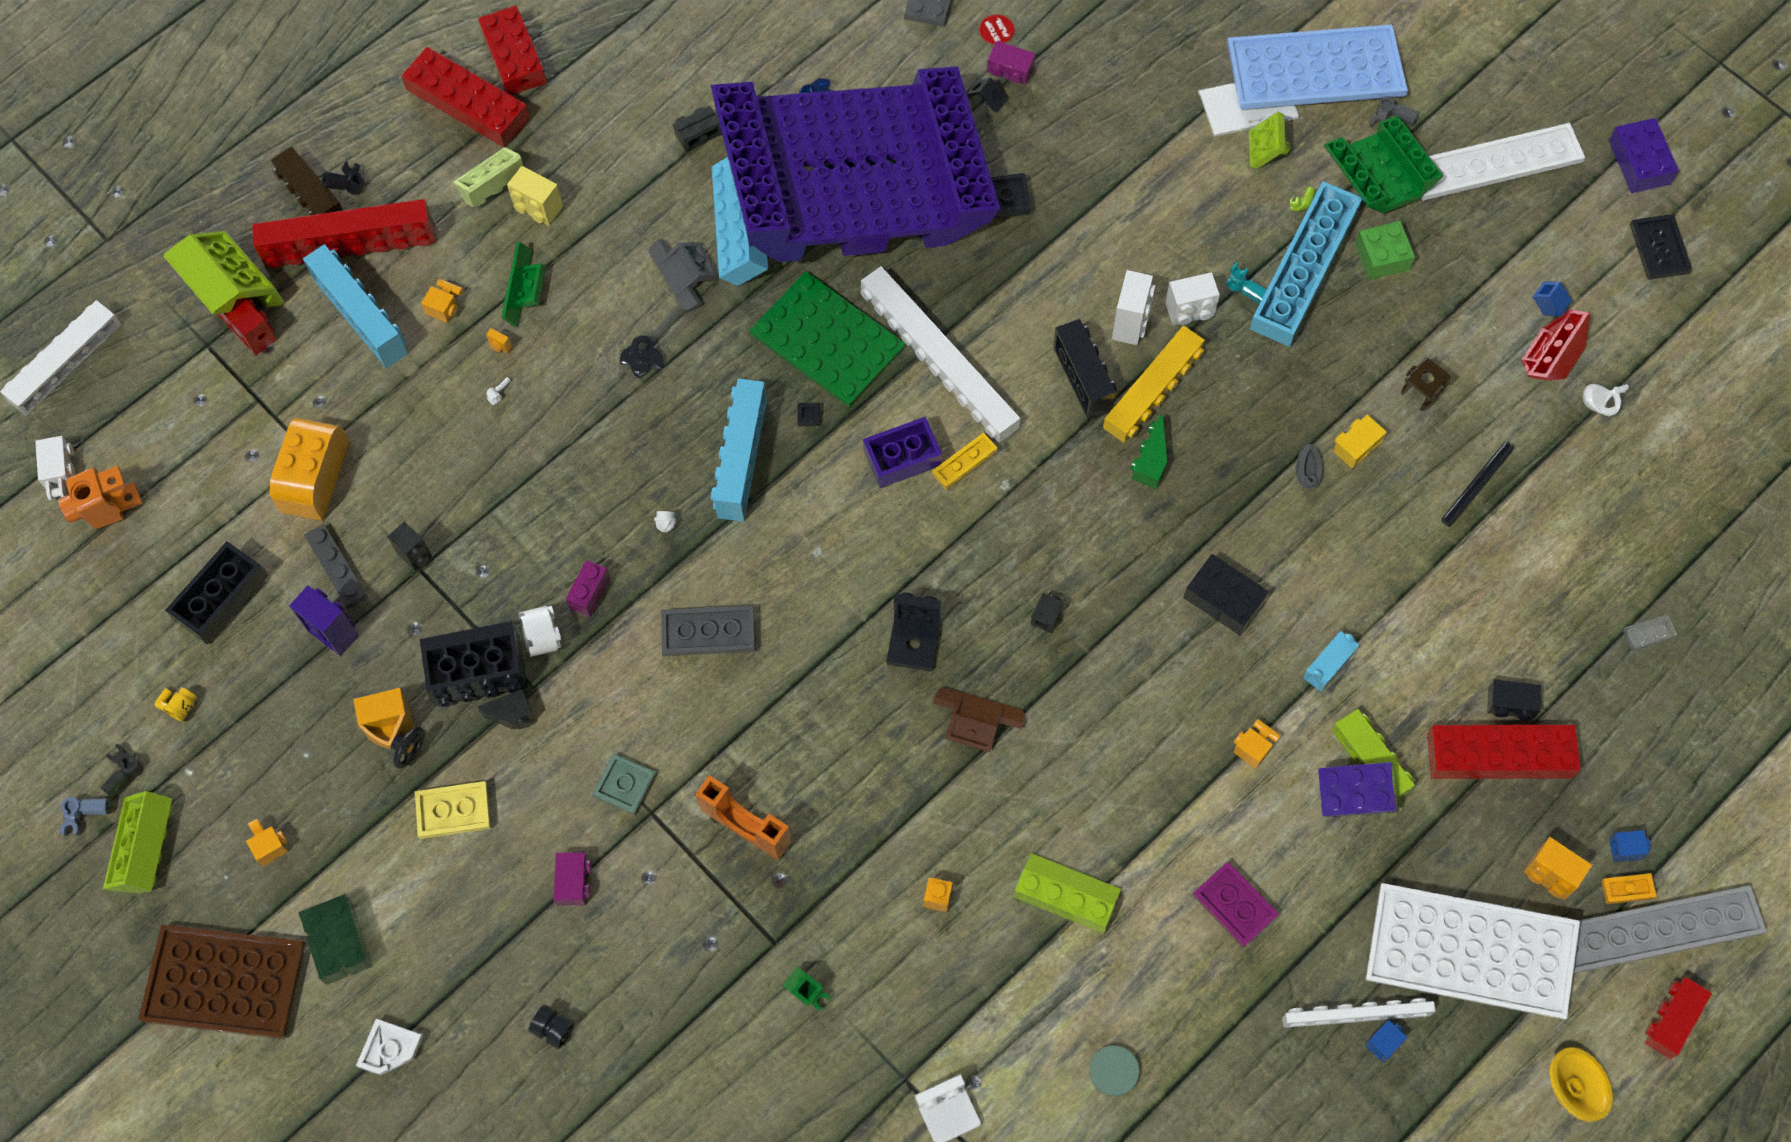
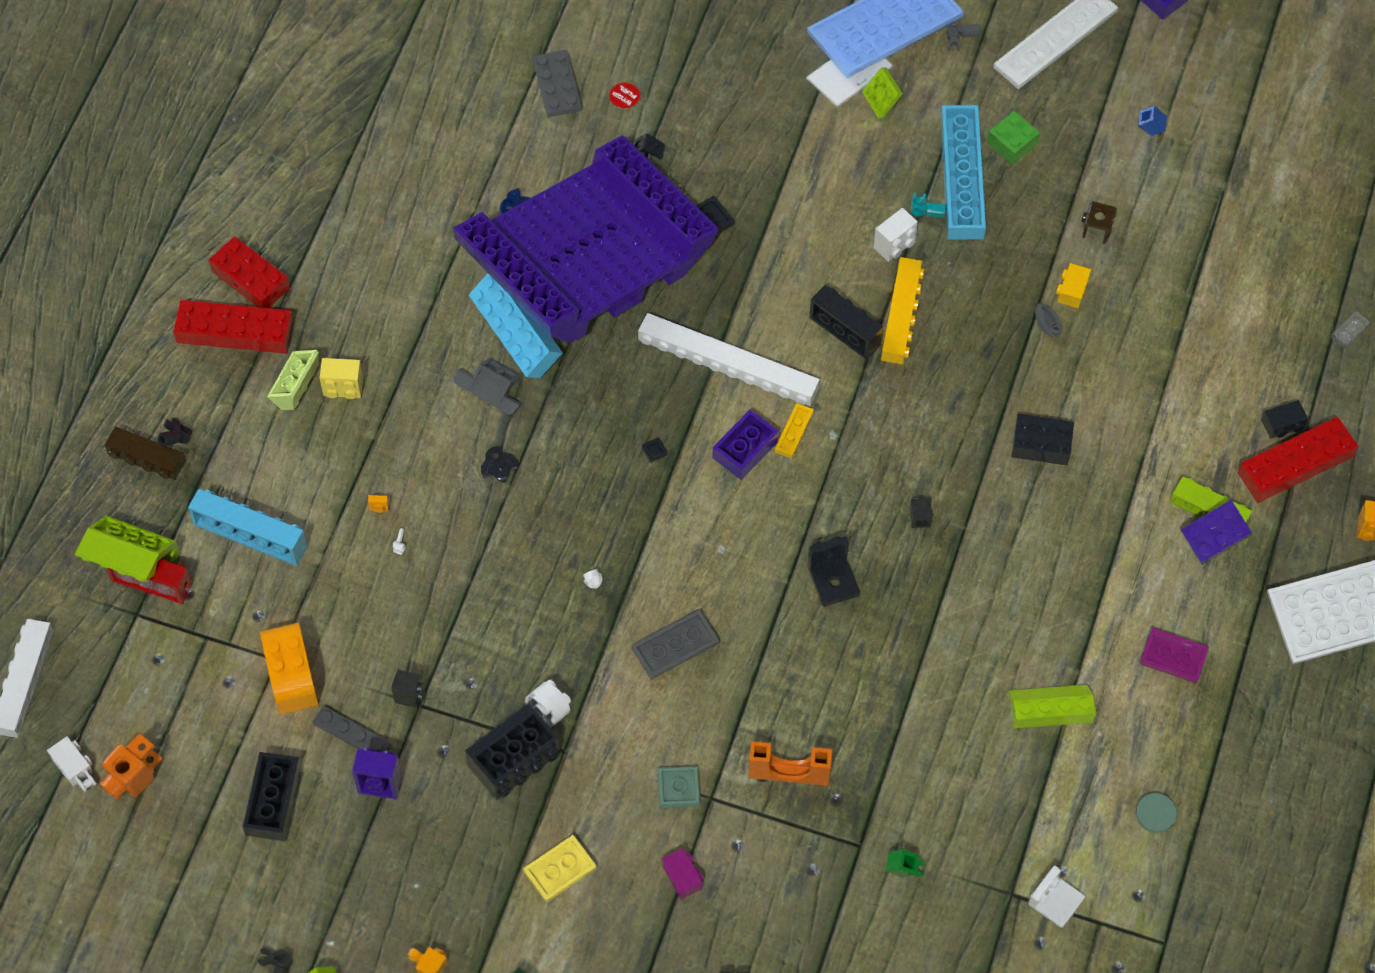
camera: 30 degrees left, 5 degrees down
yellow piece [154,687,197,722] -> none
red brick [252,199,436,268] -> none
light orange piece [353,688,425,769] -> none
light orange brick [421,279,464,323] -> none
pearl dark grey slope [478,689,535,729] -> none
green bracket [501,242,546,327] -> none
magenta brick [565,560,610,617] -> none
pearl dark grey brick [673,106,722,151] -> none
medium azure brick [711,379,767,522] -> none
green plate [749,271,905,408] -> none
light orange brick [924,877,953,912] -> none
reddish brown plate [933,687,1025,752] -> none
magenta brick [987,41,1035,85] -> none
white brick [1112,270,1155,345] -> none
green slope [1130,415,1167,489] -> none
light orange brick [1233,719,1281,769] -> none
white plate [1282,998,1435,1028] -> none
lime arm [1289,187,1316,212] -> none
medium azure brick [1303,631,1359,692] -> none
green slope [1324,115,1443,213] -> none
blue brick [1364,1020,1407,1063] -> none
black axle [1441,441,1514,527] -> none
red wedge [1521,309,1590,381] -> none
white piece [1583,384,1629,416] -> none
black plate [1630,214,1692,280] -> none

